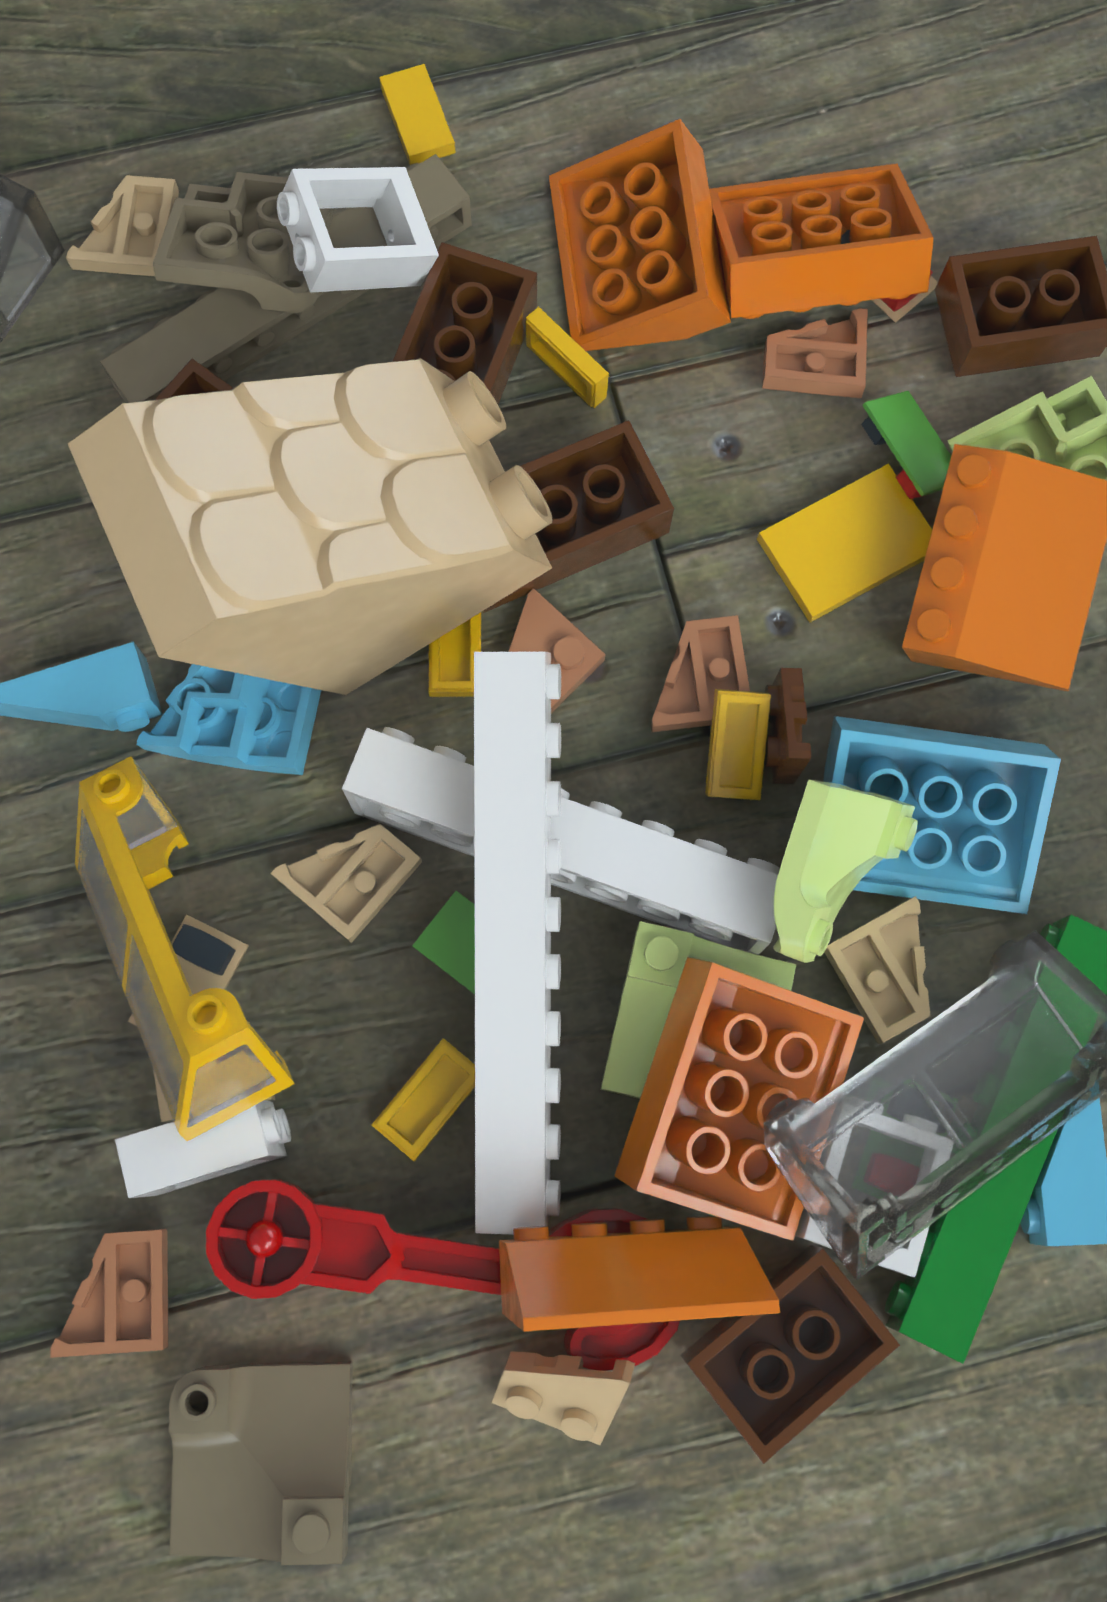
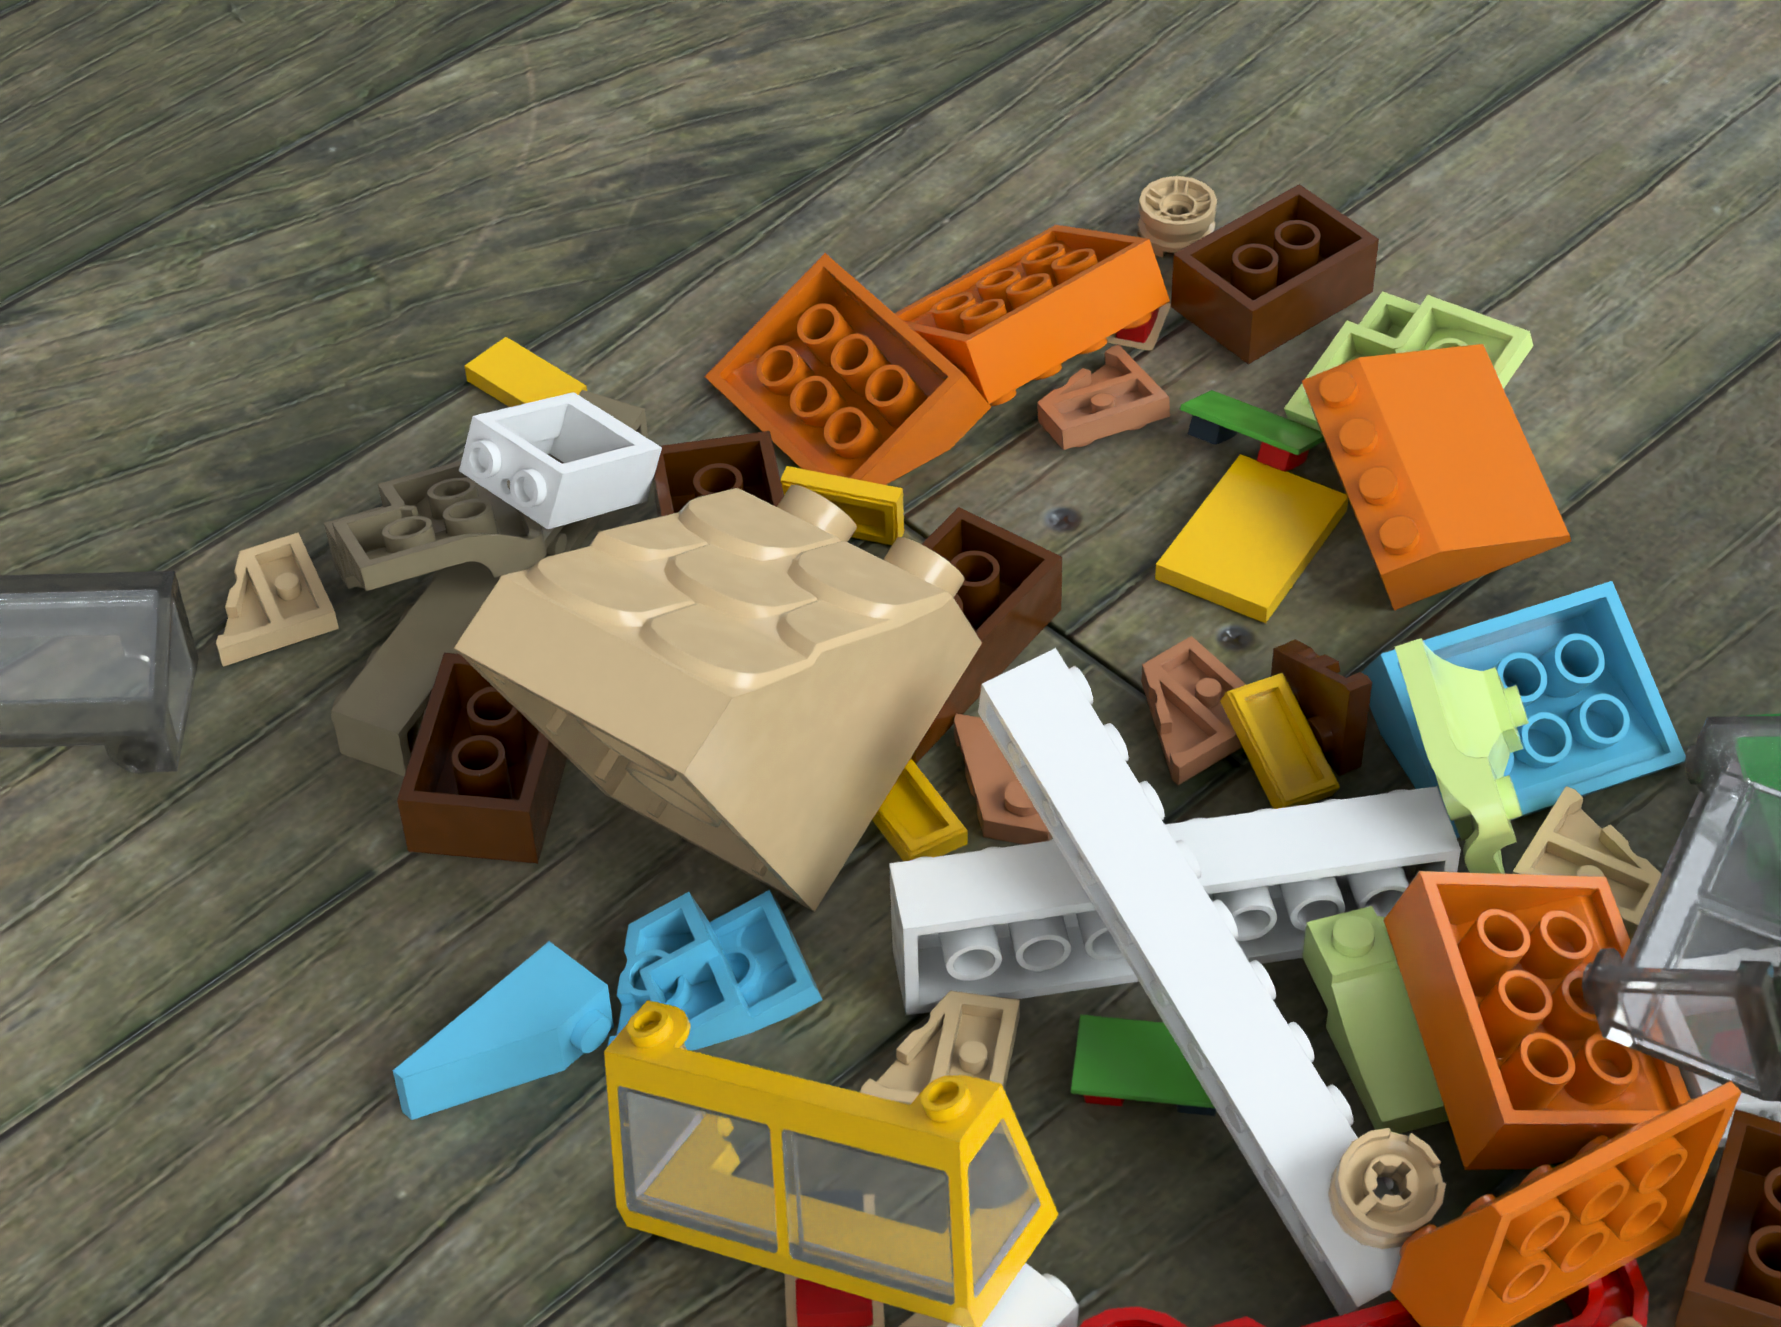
camera: 25 degrees left, 30 degrees down
yellow tile [372,1038,475,1161] -> none
none -> tan wheel [1138,176,1217,258]
none -> tan wheel [1328,1128,1446,1249]

